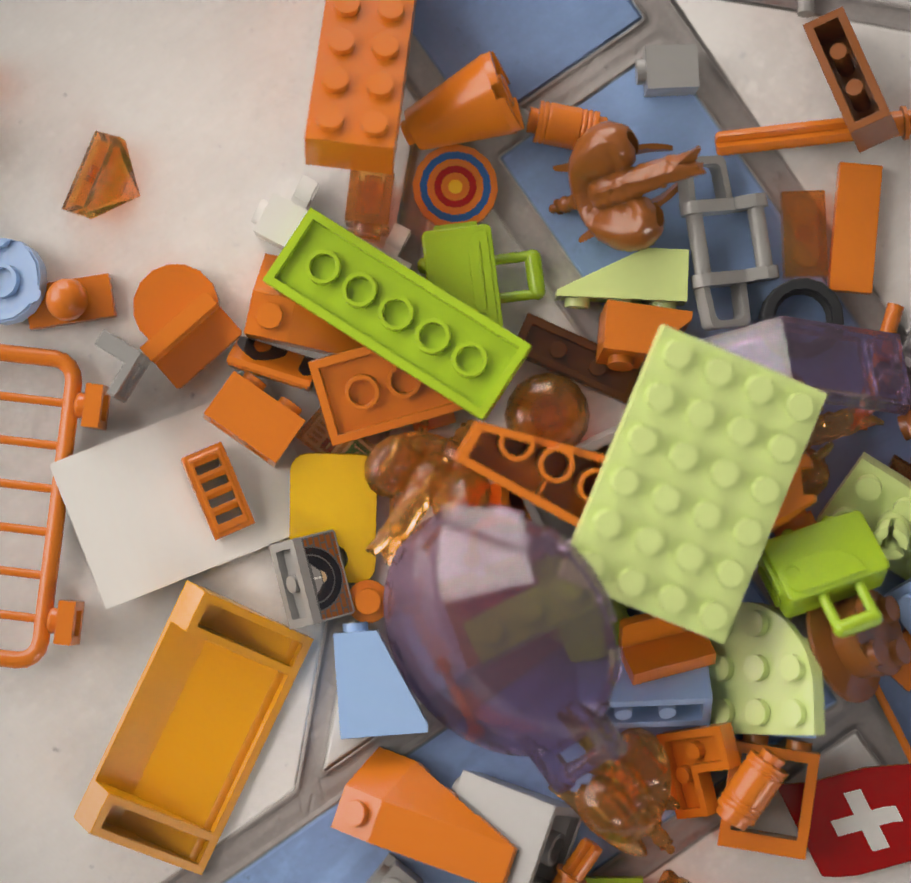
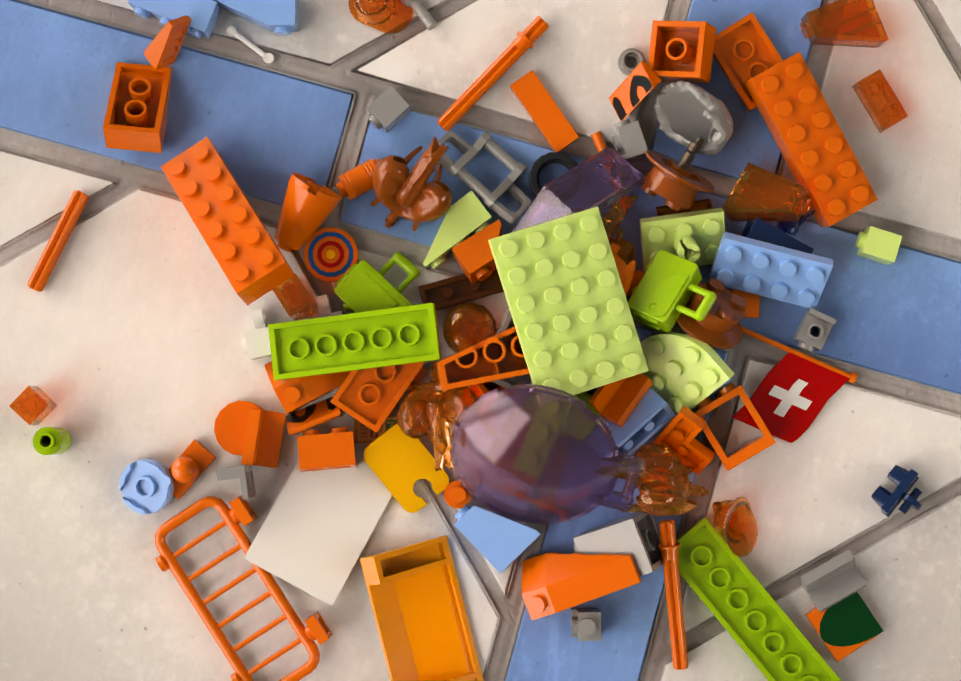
camera: 35 degrees left, 0 degrees up
clear orange slope [61,131,140,219] -> none
orange slope [181,442,255,540] -> none
panel [269,530,355,630] -> none
orange head [716,747,788,831] -> none
clear orange plate [780,190,828,279] -> none
dark orange brick [803,6,900,153] -> none

